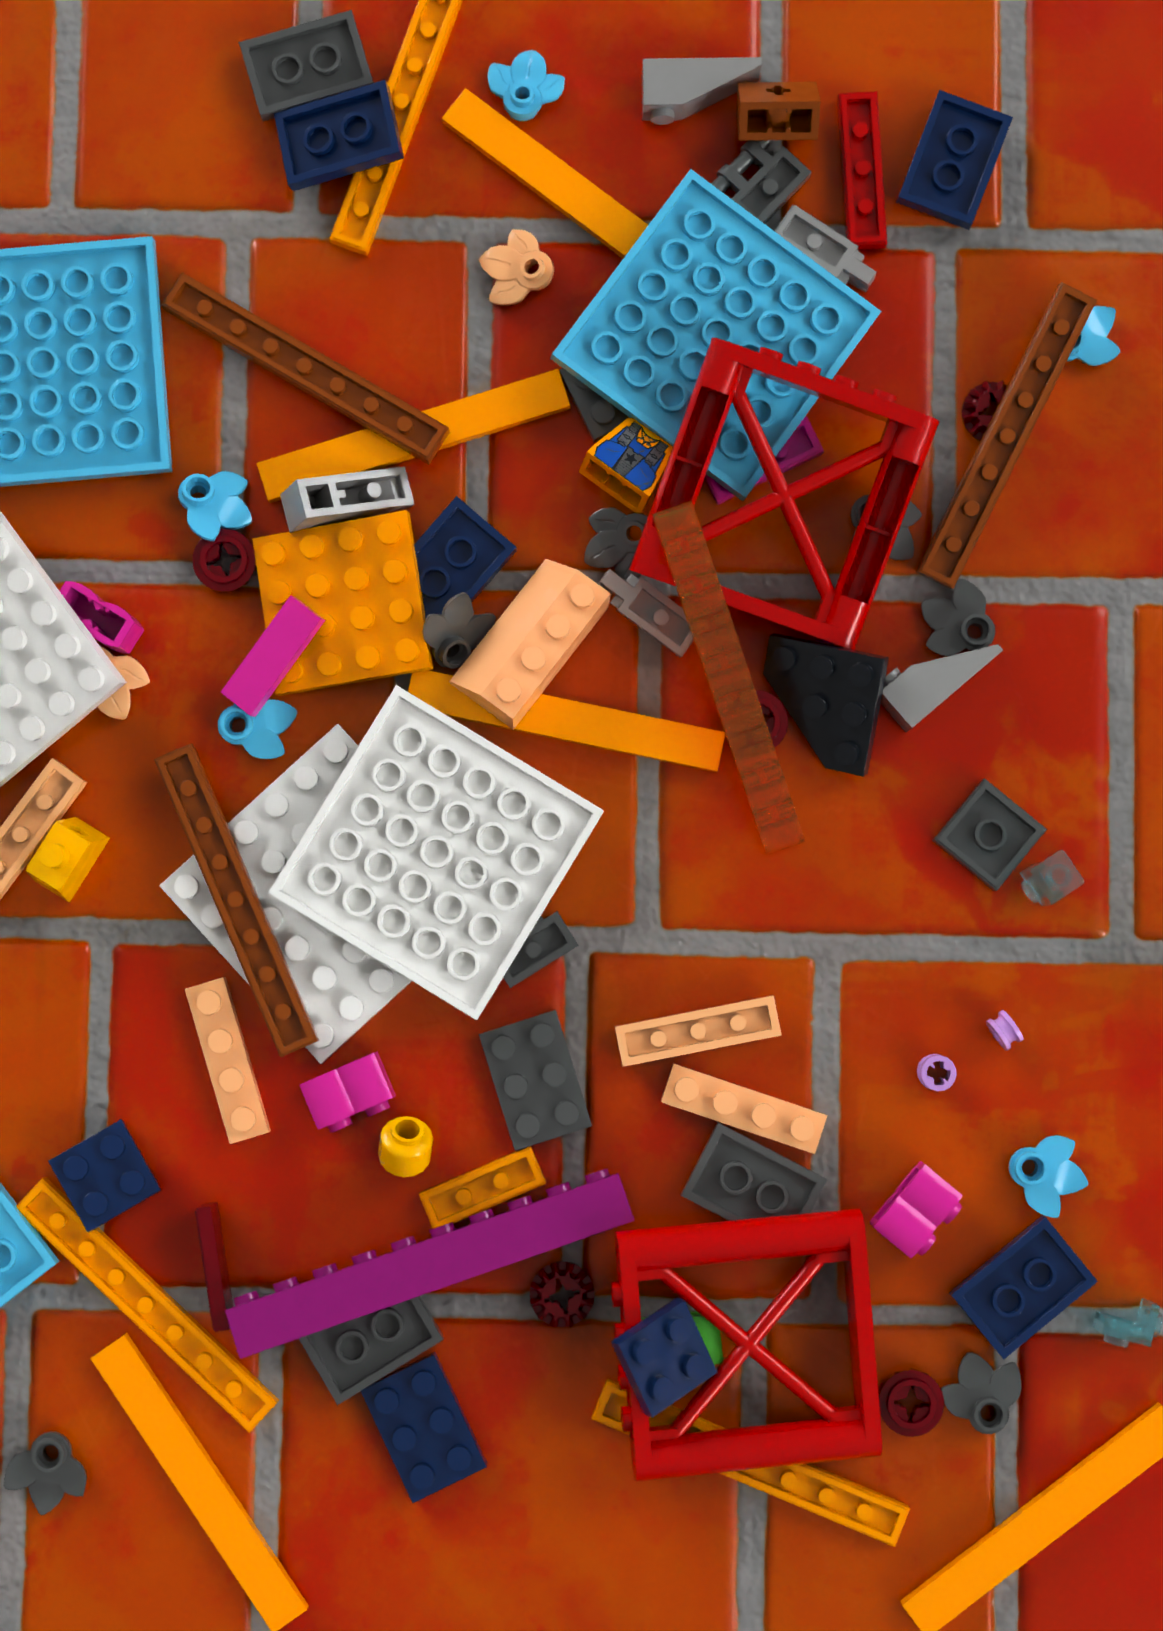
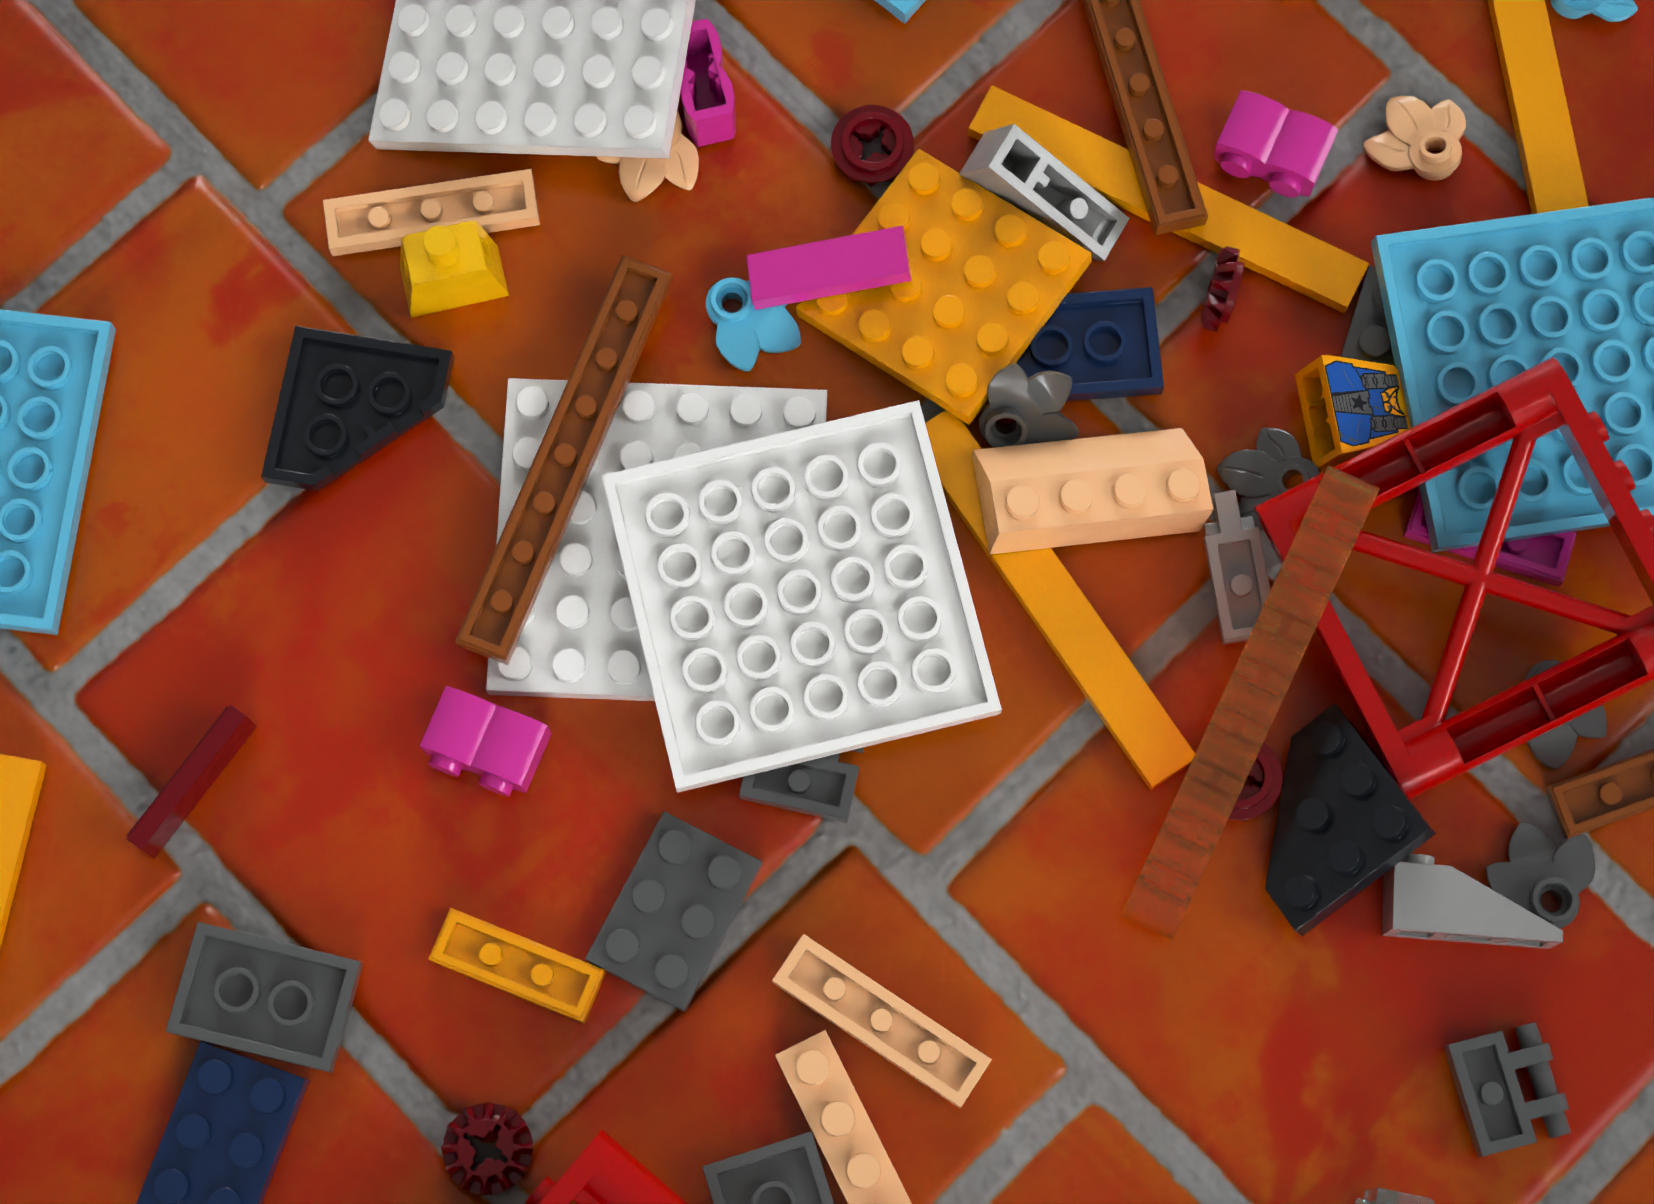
camera: 45 degrees right, 10 degrees down
light orange tile [16,1177,279,1433] -> none
dark blue plate [48,1119,162,1232] -> none
medium azure plate [178,471,252,541] -> none
light nougat plate [185,977,271,1144] -> none
magenta brick [225,1168,635,1359] -> none
yellow head [378,1116,433,1177] -> none
dark grey tile [932,778,1047,891] -> none
none -> black plate [261,326,455,491]
none -> dark red gear [1201,246,1245,332]
none -> dark pink brick [1213,90,1338,198]
none -> dark grey plate [1444,1022,1571,1158]

